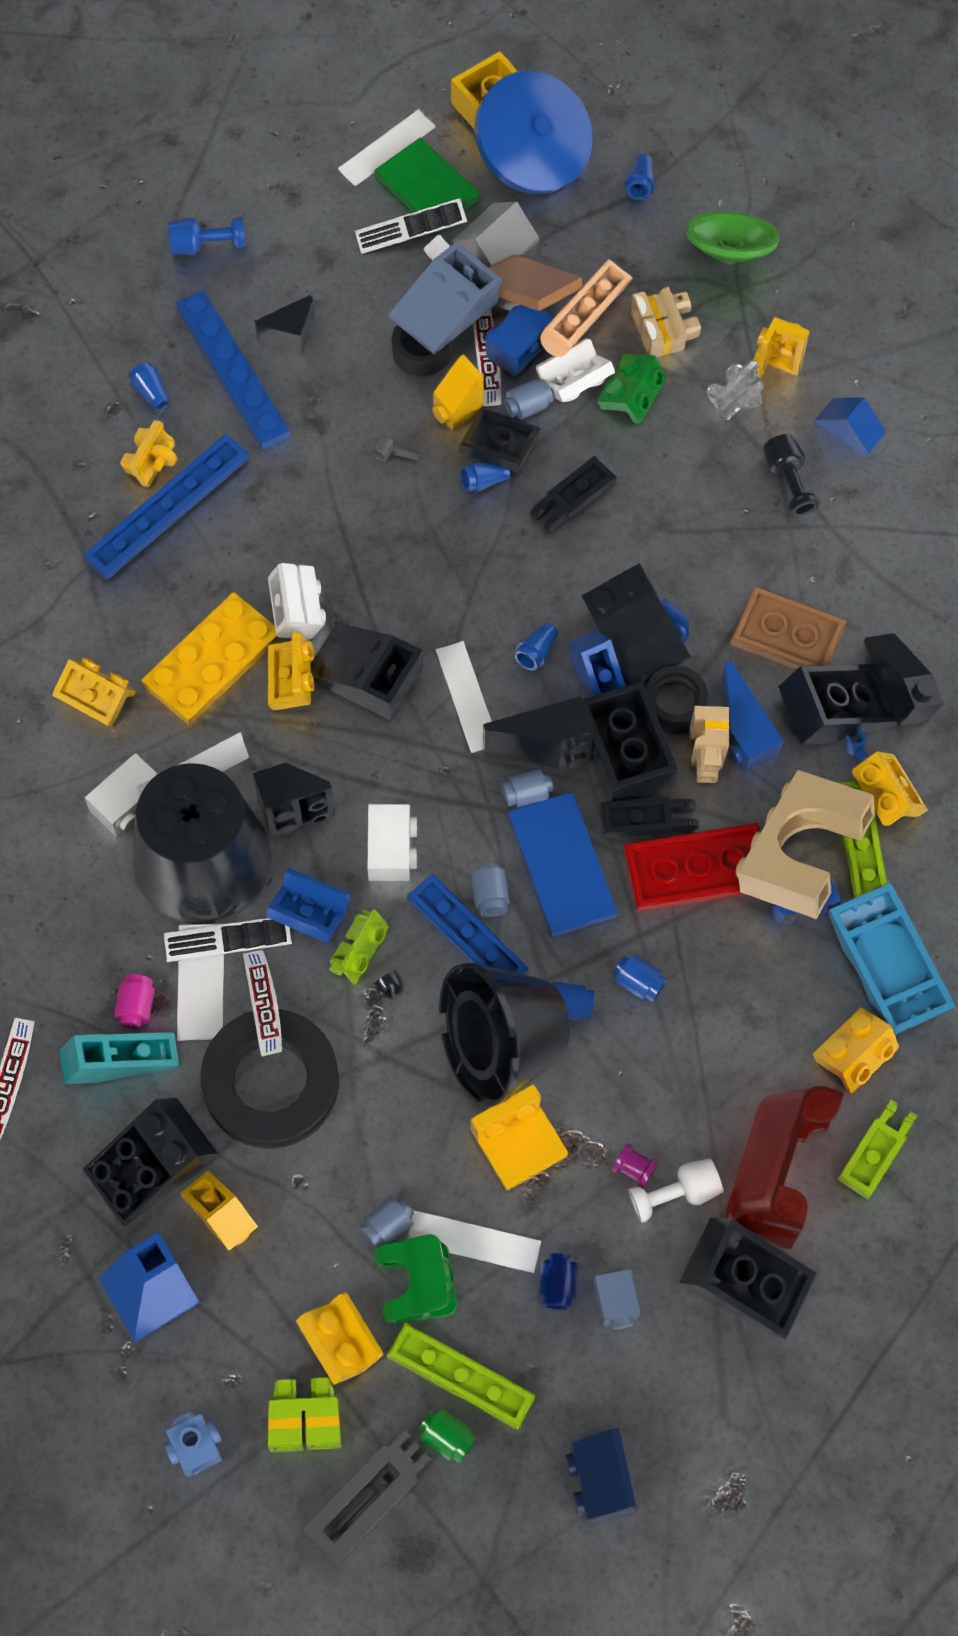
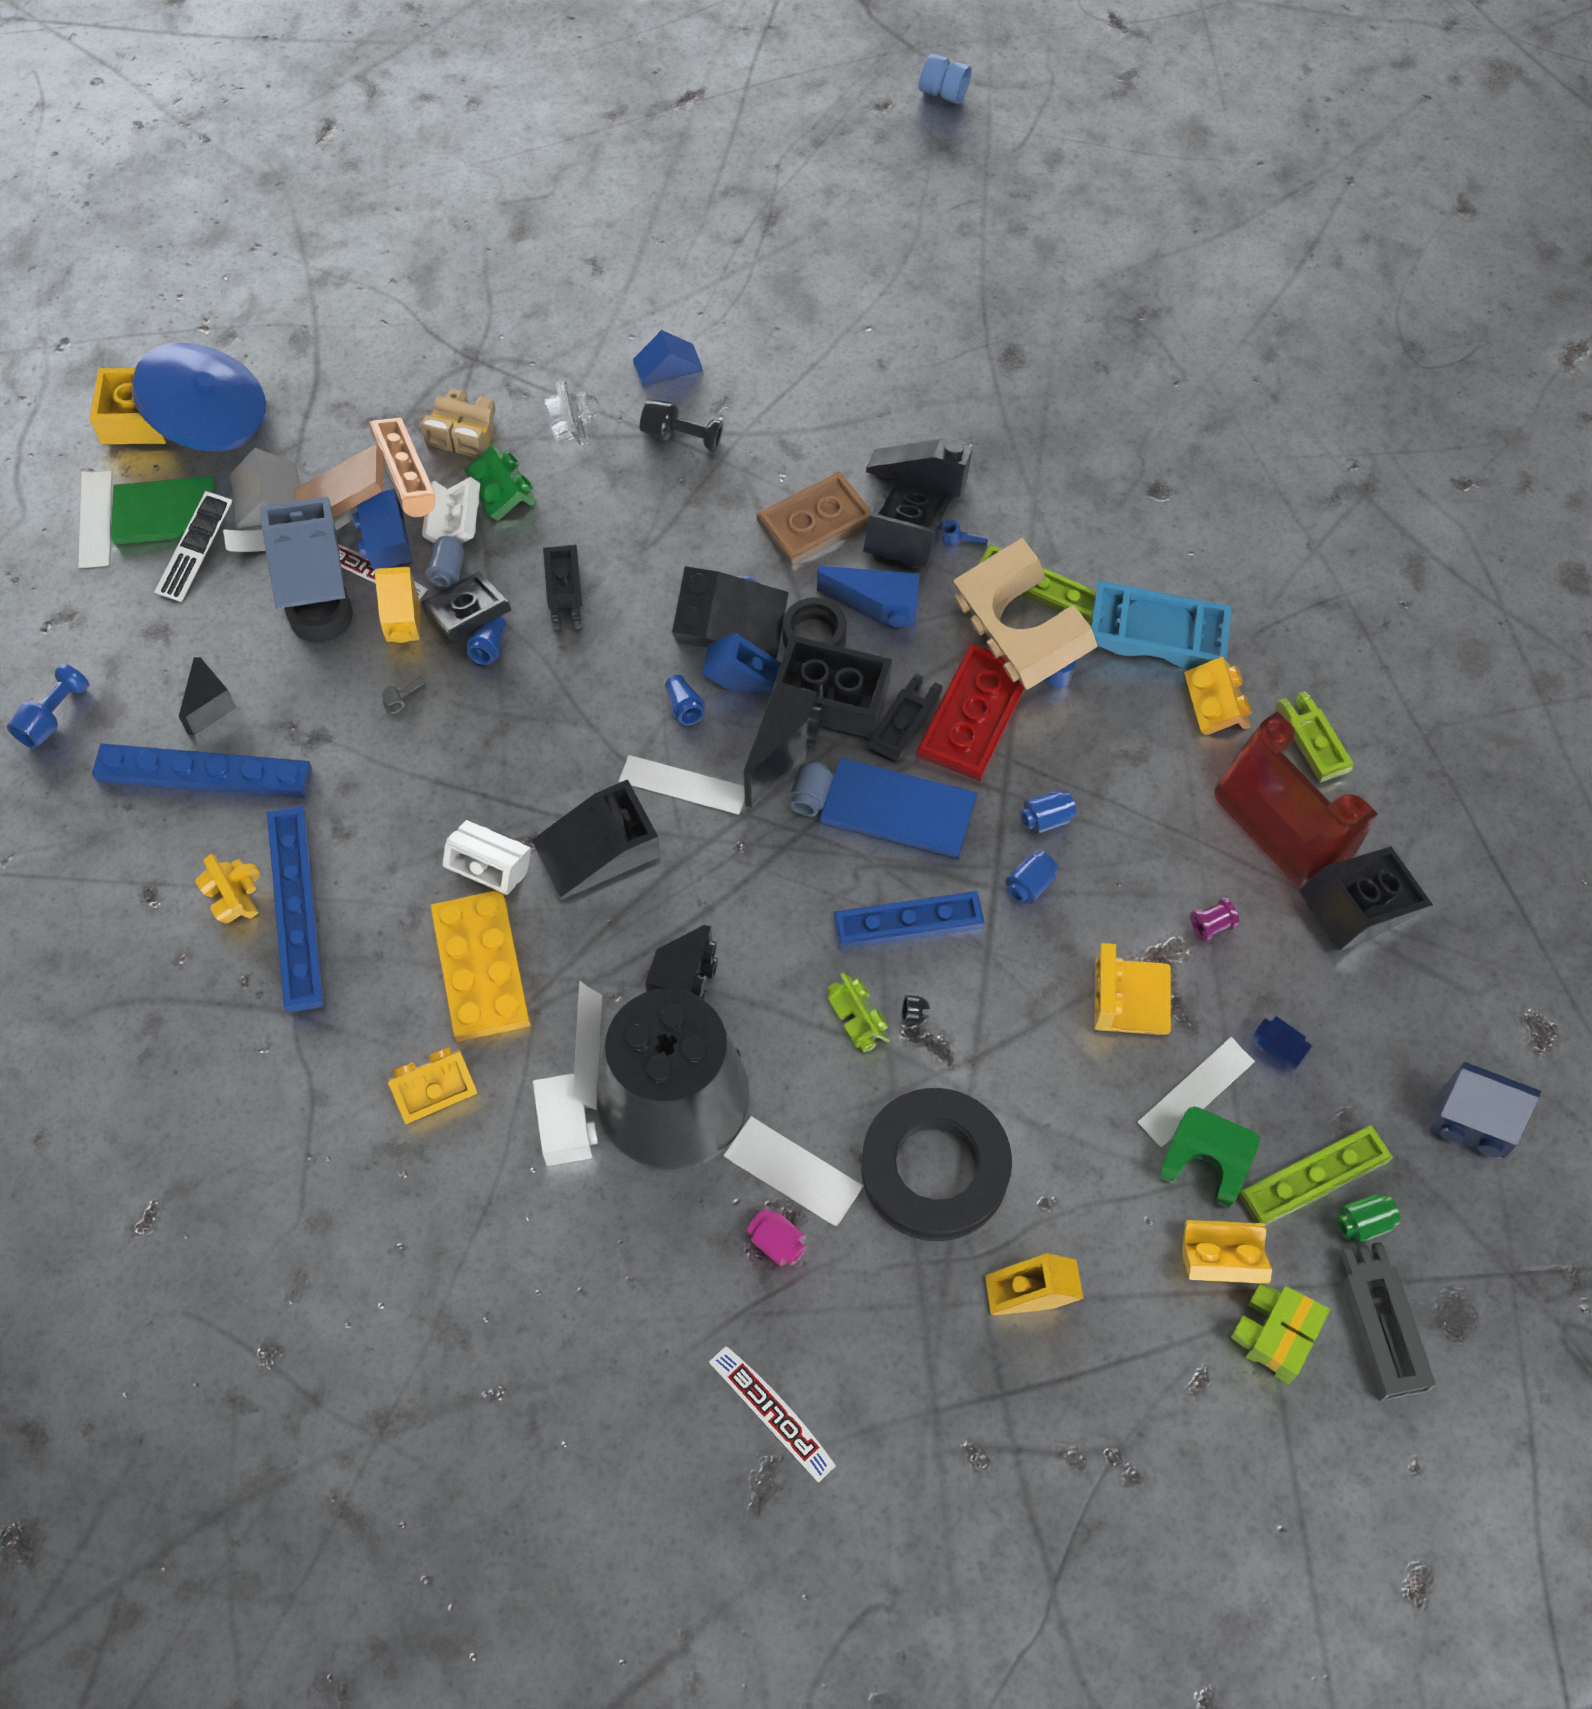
camera: 55 degrees left, 5 degrees down
teal slope [59,1032,180,1084] -> none
black slope [83,1098,218,1226] -> none
blue slope [98,1232,200,1343] -> none
blue cone [129,362,171,411] -> none
sticker [164,918,292,962] -> none
medium blue brick [164,1413,223,1478] -> none
sticker [243,949,282,1057] -> none
blue bracket [266,868,350,944] -> none
yellow bracket [268,631,314,711] -> none
sand blue brick [358,1196,414,1249] -> none
white brick [367,804,417,881] -> none
black cone [439,963,570,1107] -> none
sand blue brick [471,864,510,918] -> none
sand blue brick [593,1269,641,1330] -> none
blue cone [624,154,655,200] -> none
white piece [628,1158,723,1223] -> none
bright green dish [686,211,779,264] -> none
tan hips [689,706,729,783] -> none
yellow bracket [753,317,810,378] -> none
yellow bracket [852,751,928,826] -> none

